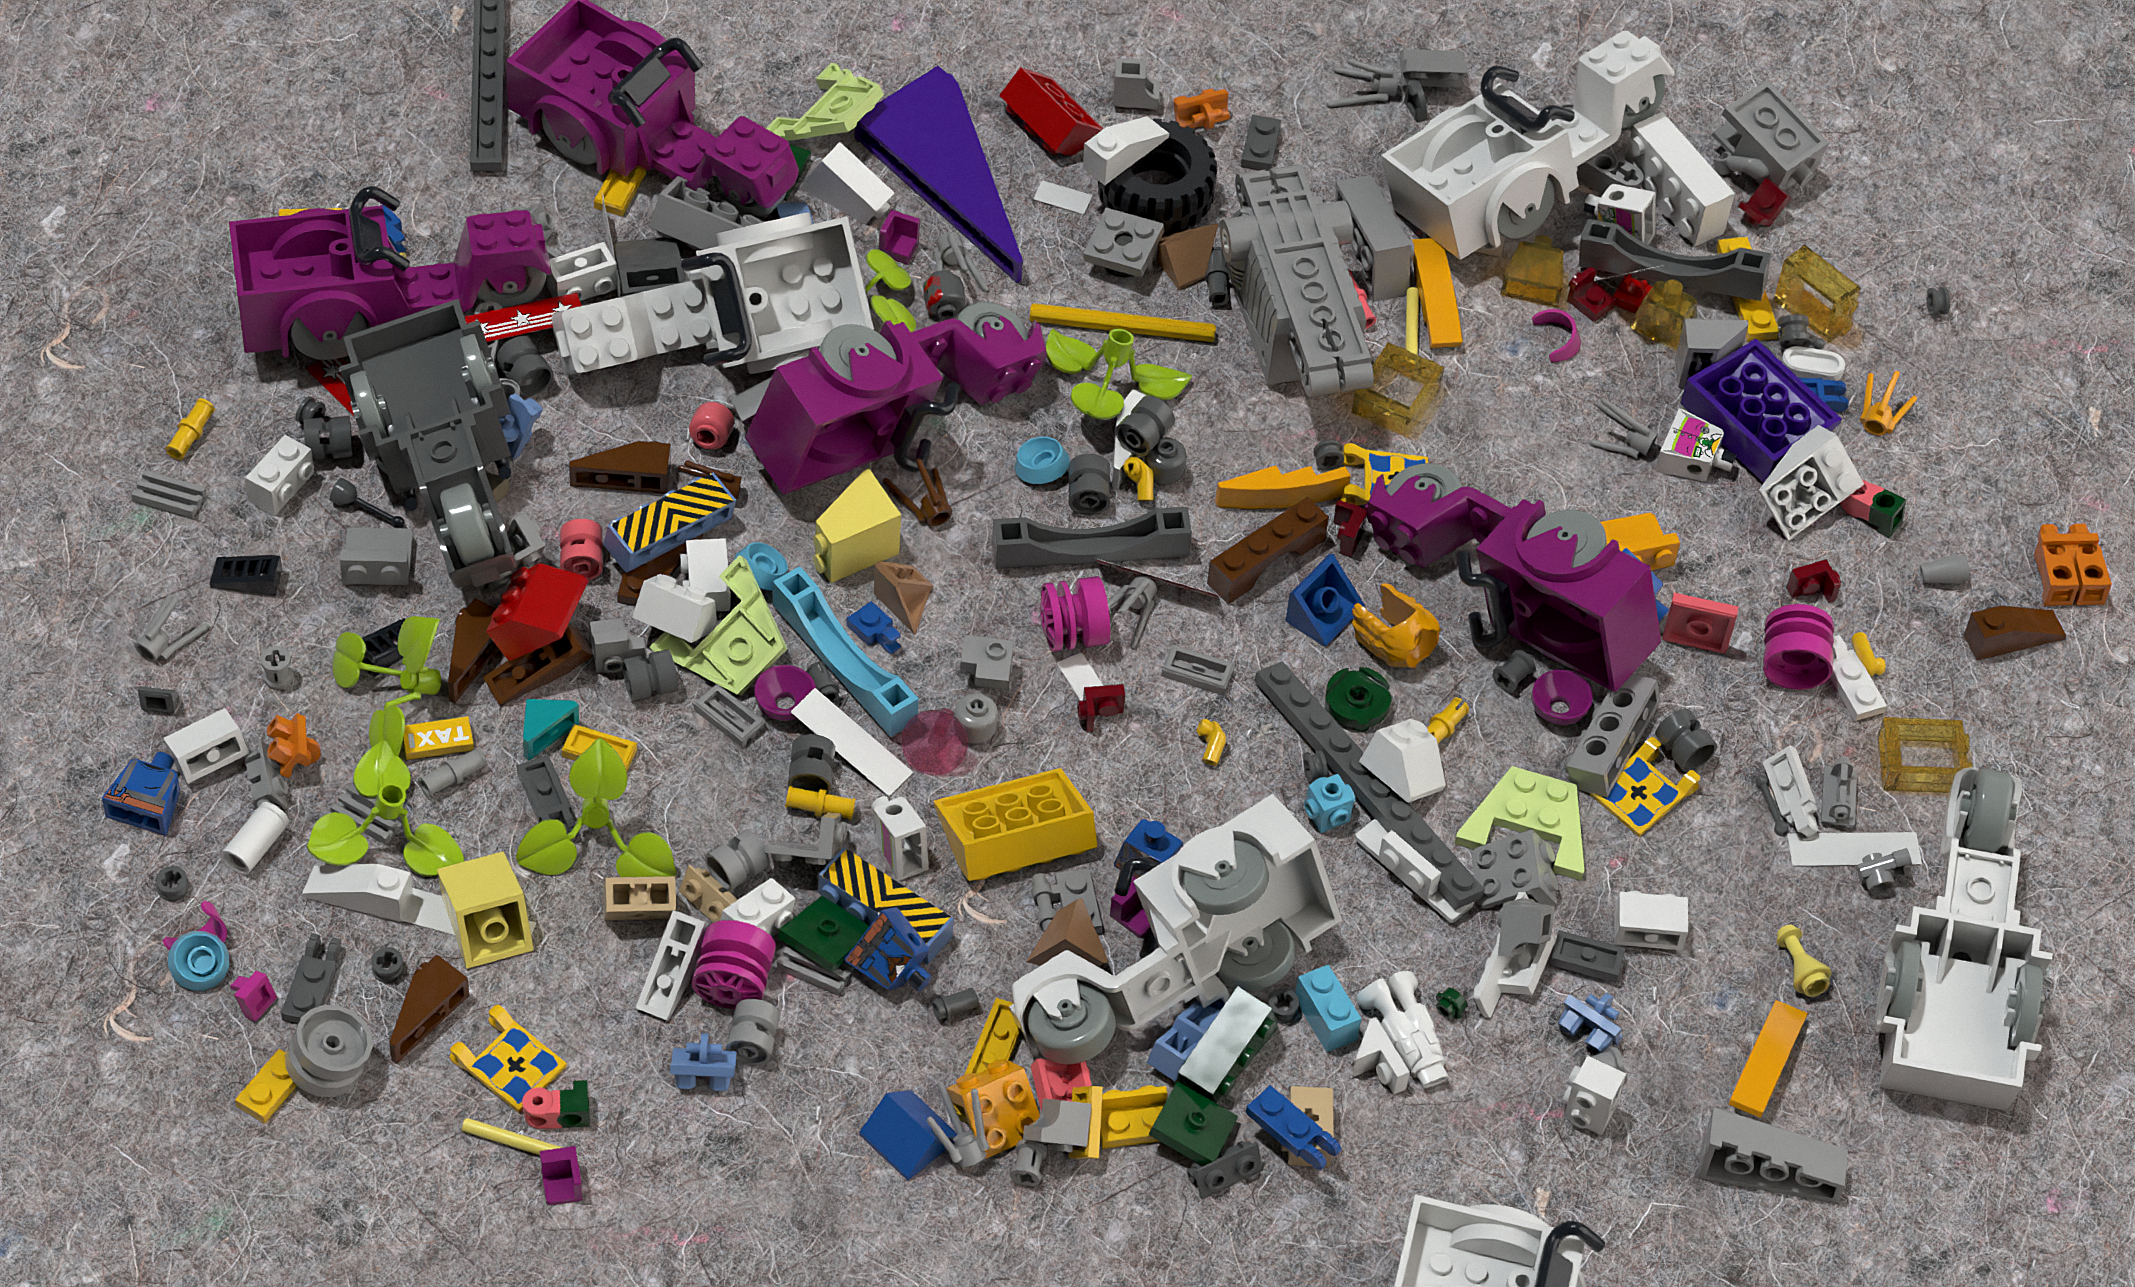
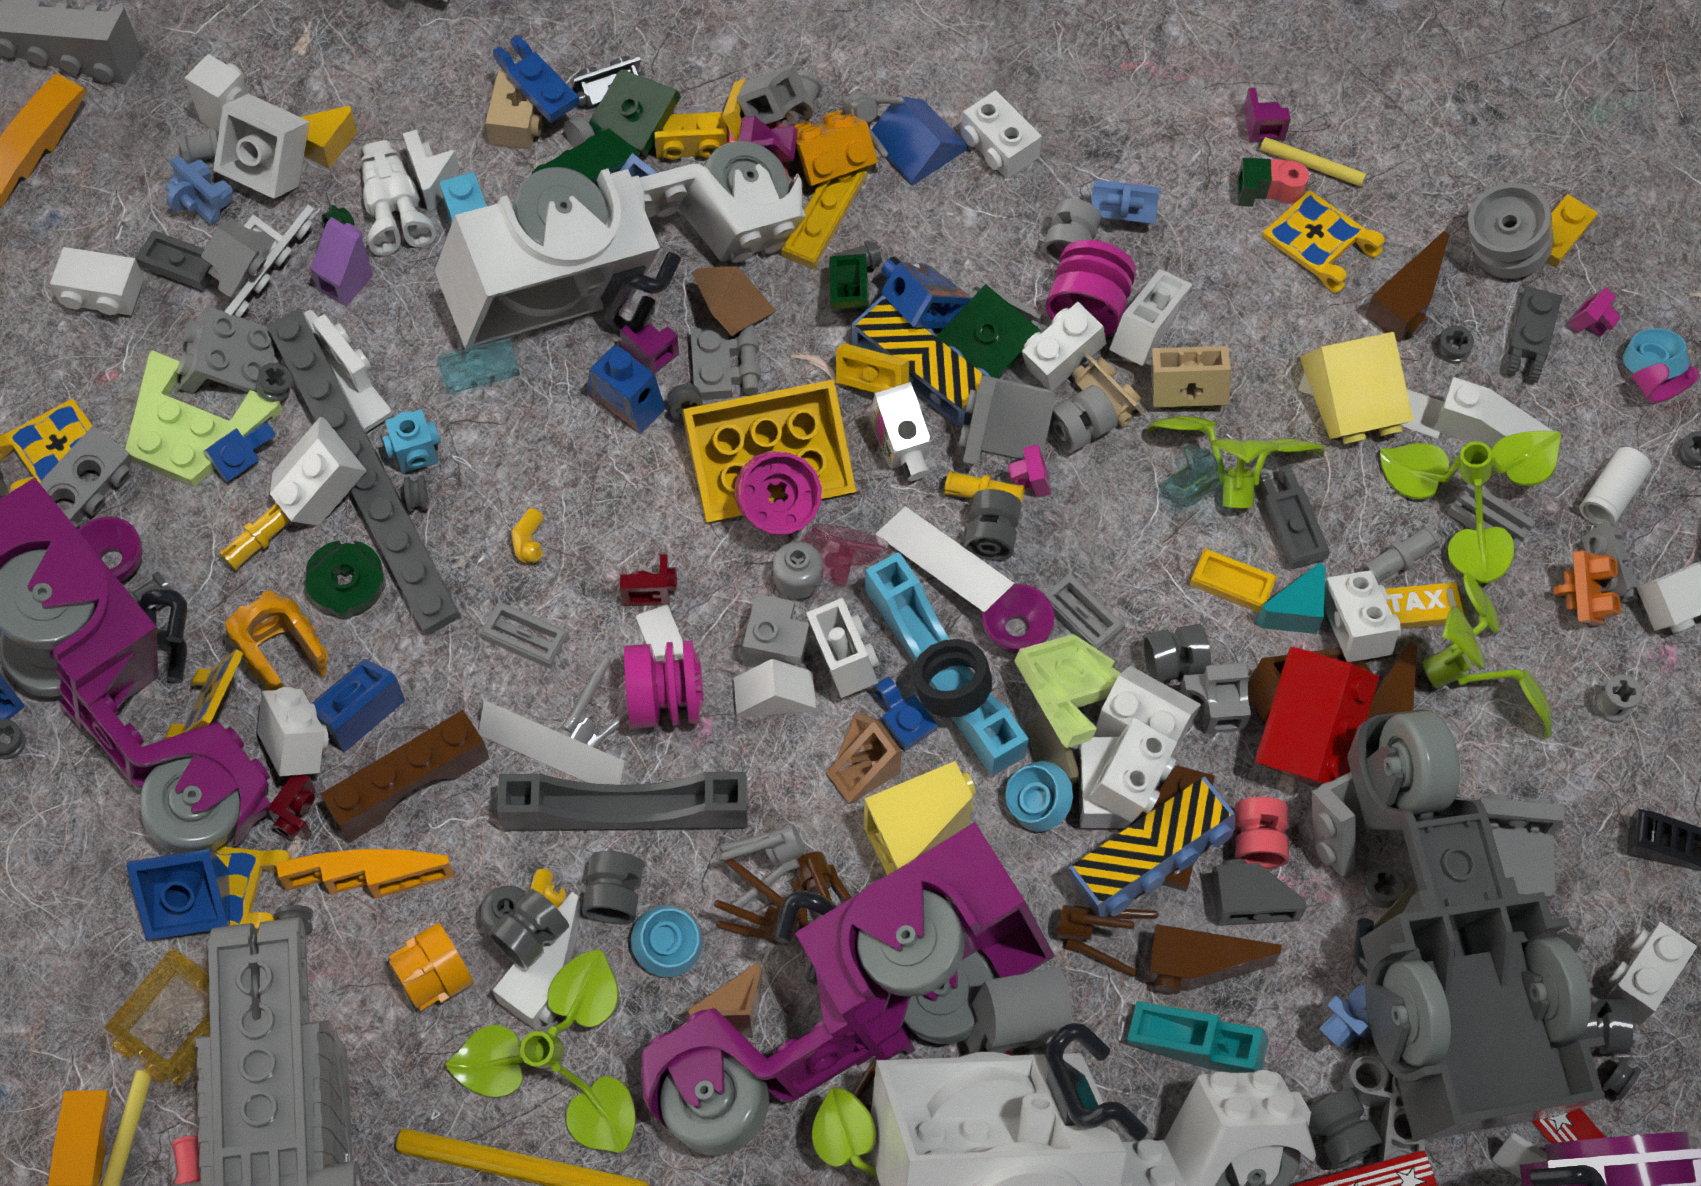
camera: 170 degrees left, 10 degrees up
black slope [362,618,406,678] -> none
coral head [689,402,735,450] -> none
dark grey pin [806,662,840,703] -> none
none -> blue slope [126,849,230,940]
none -> yellow flag [163,649,243,740]
none -> blue plate [203,422,276,482]
none -> white brick [213,94,310,199]
none -> dark grey bush [255,363,293,402]
none -> white brick [257,687,329,776]
none -> yellow slope [301,105,357,169]
none -> medium lavender slope [310,217,373,306]
none -> light orange piece [388,922,474,1011]
none -> light grey tile [564,116,595,148]
none -> dark grey bush [667,384,703,421]
none -> medium nougat slope [687,963,763,1038]
none -> reddish brown plant [714,859,801,946]
none -> light grey plant [720,824,806,908]
none -> white slope [734,659,816,717]
none -> dark pink wheel [735,451,822,534]
none -> magenta panel [739,115,798,163]
none -> white brick [806,598,880,698]
none -> dark green slope [830,254,870,314]
none -> yellow plate [836,343,909,393]
none -> black tyre [913,639,992,718]
none -> white brick [961,90,1042,179]
none -> dark pink tile [1008,444,1052,498]
none -> white brick [1089,718,1177,823]
none -> teal slope [1127,1001,1269,1073]
none -> clear light blue bracket [1159,444,1221,508]
none -> dark grey slope [1212,859,1307,926]
none -> white brick [1324,570,1401,662]

